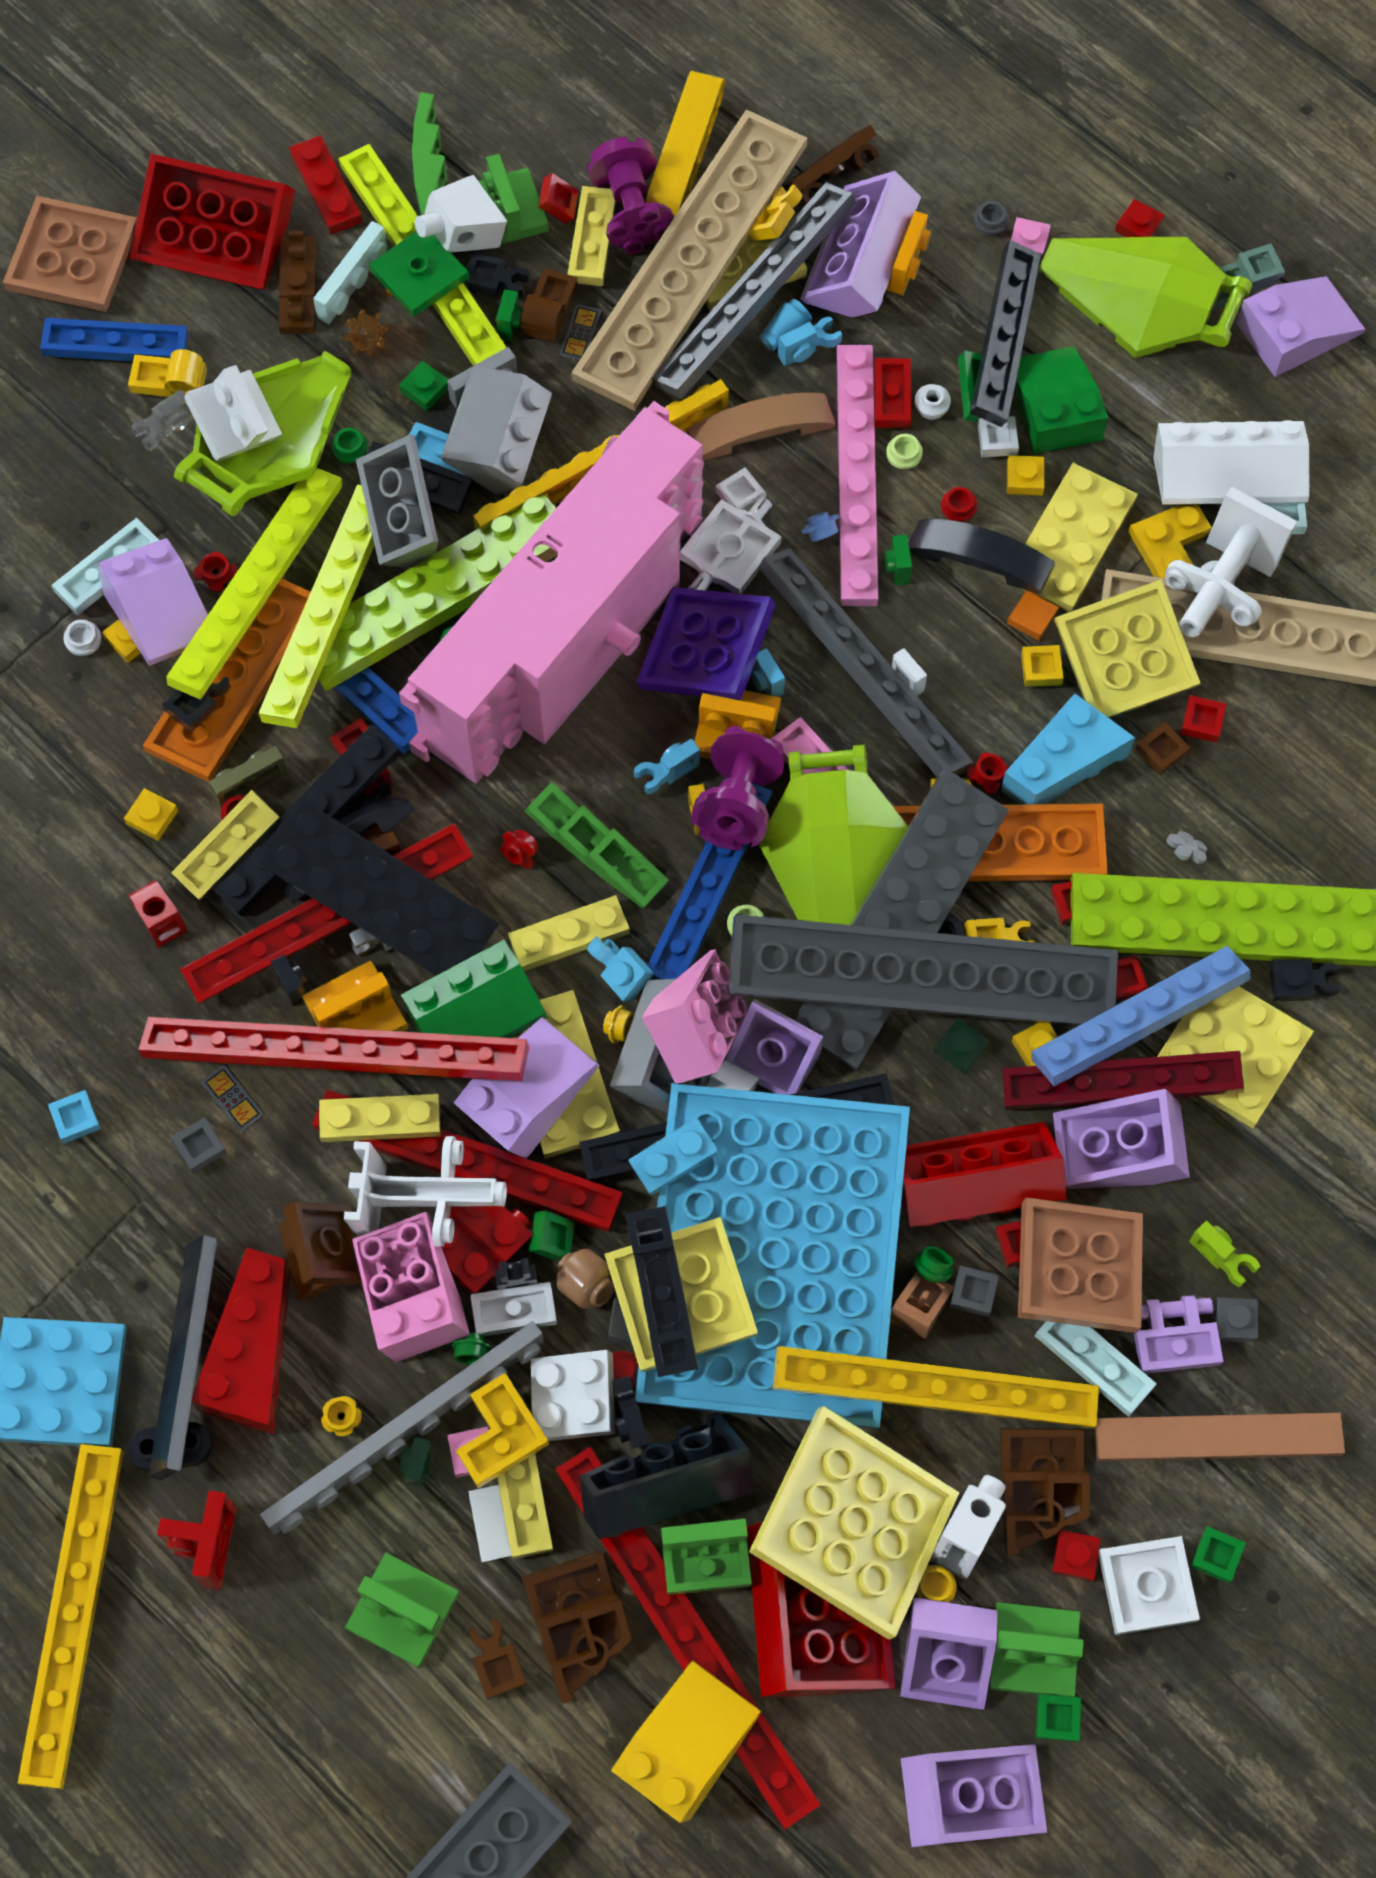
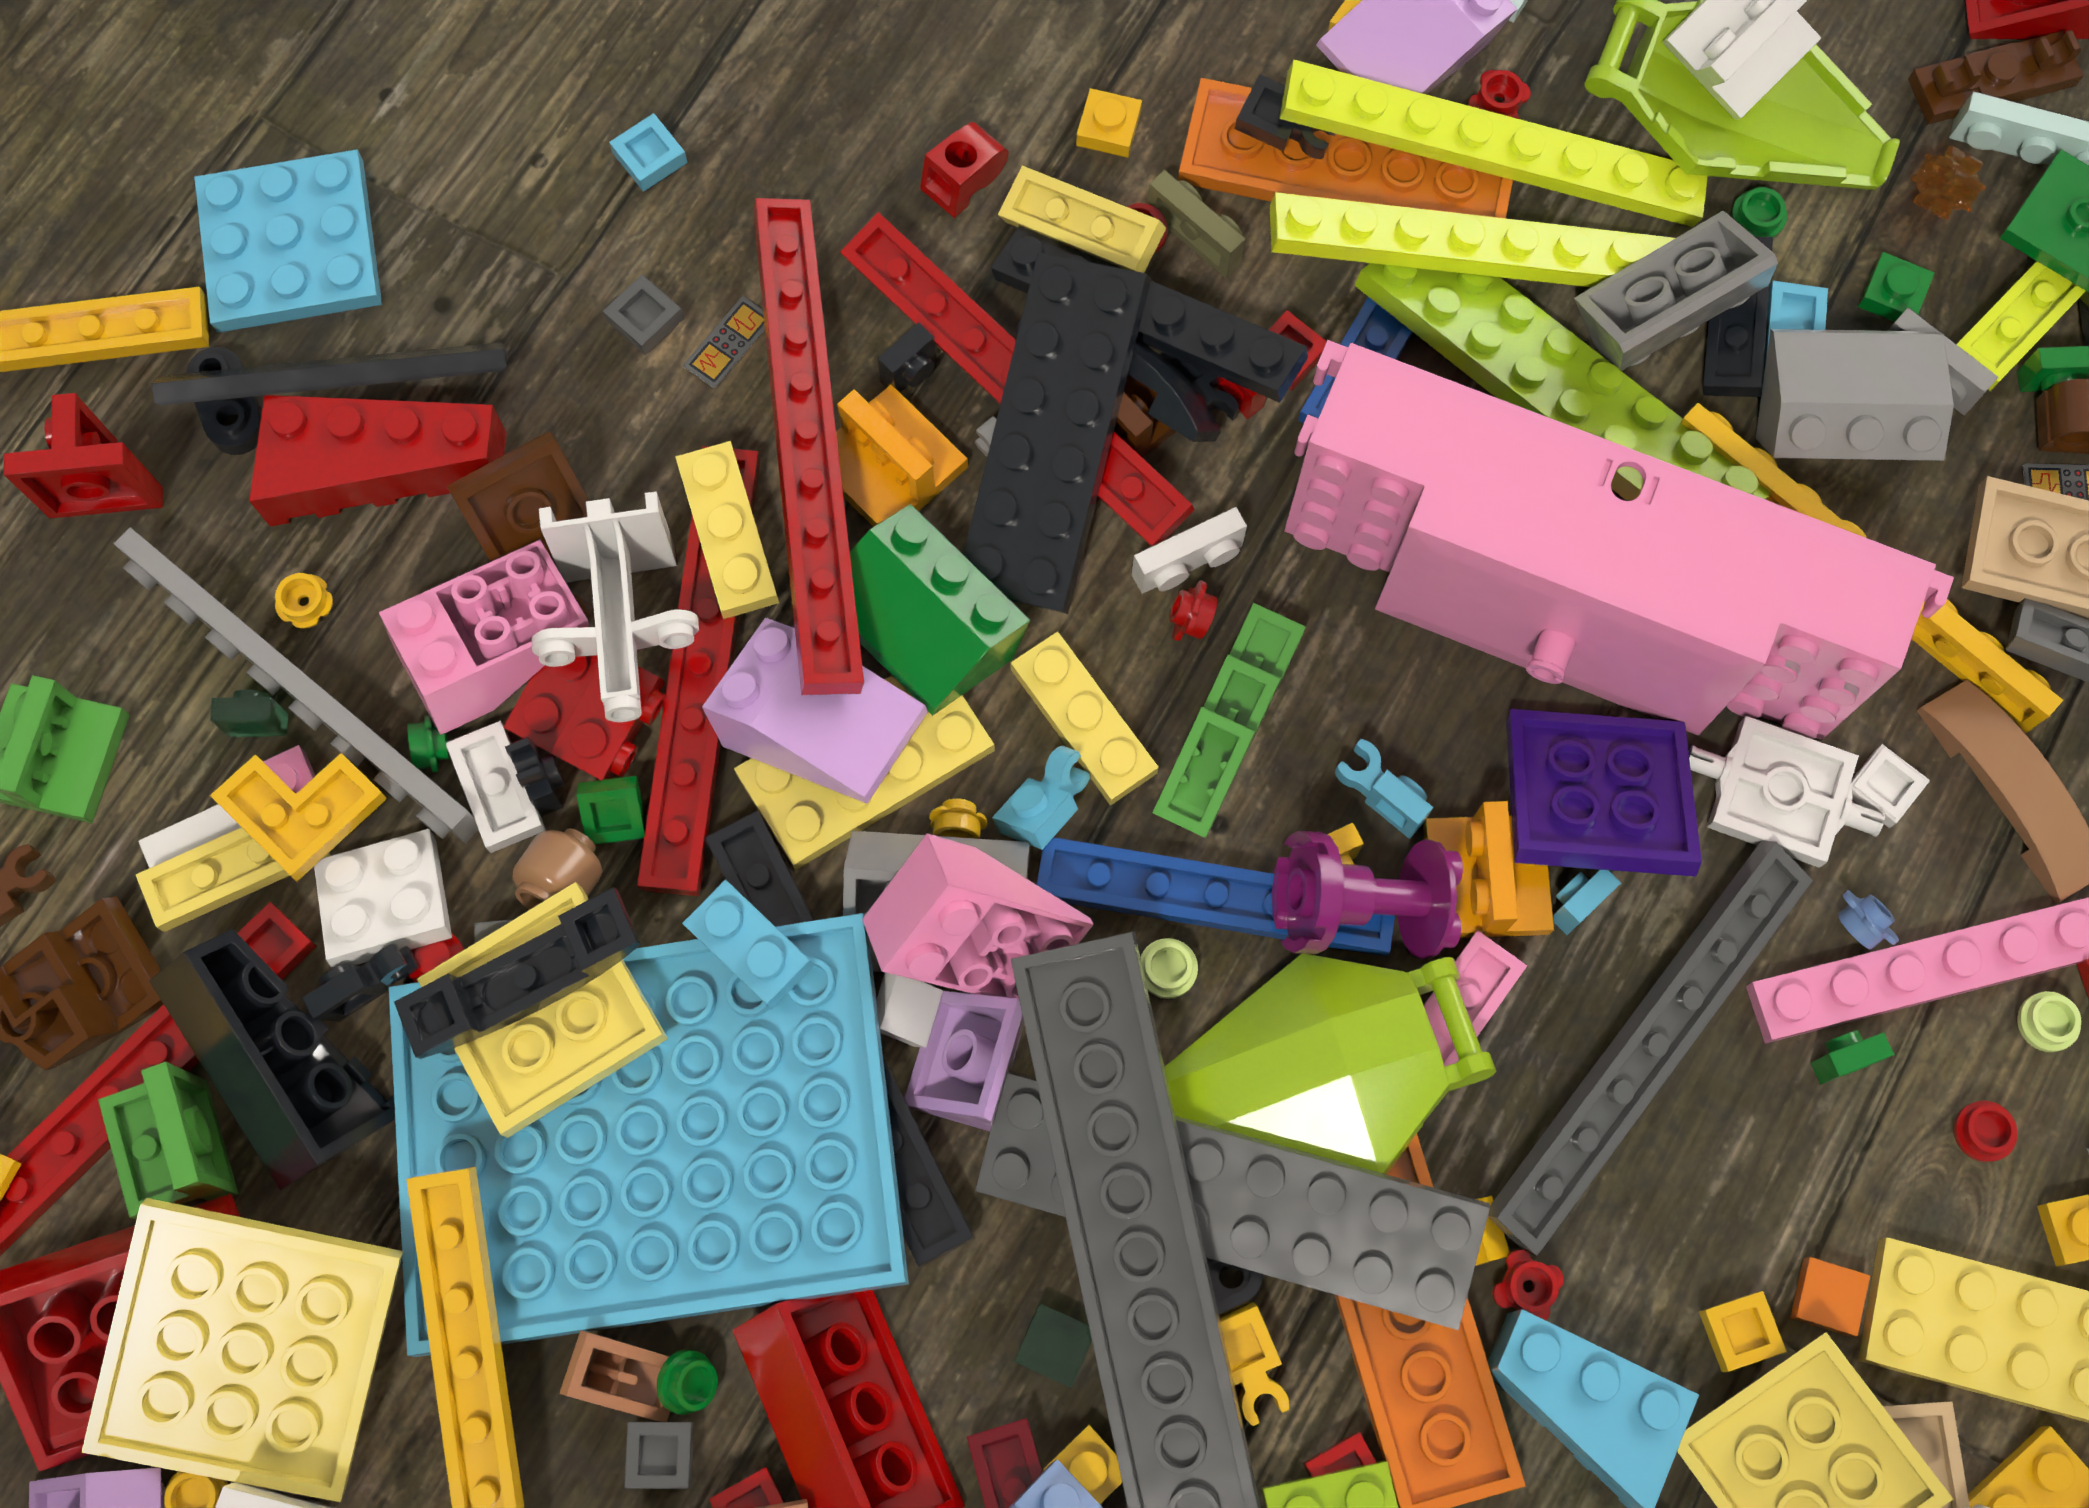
camera: 75 degrees right, 5 degrees up
white tile [892,648,927,696] -> none
black slope [908,519,1055,595] -> none
none -> white plate [1132,507,1247,594]

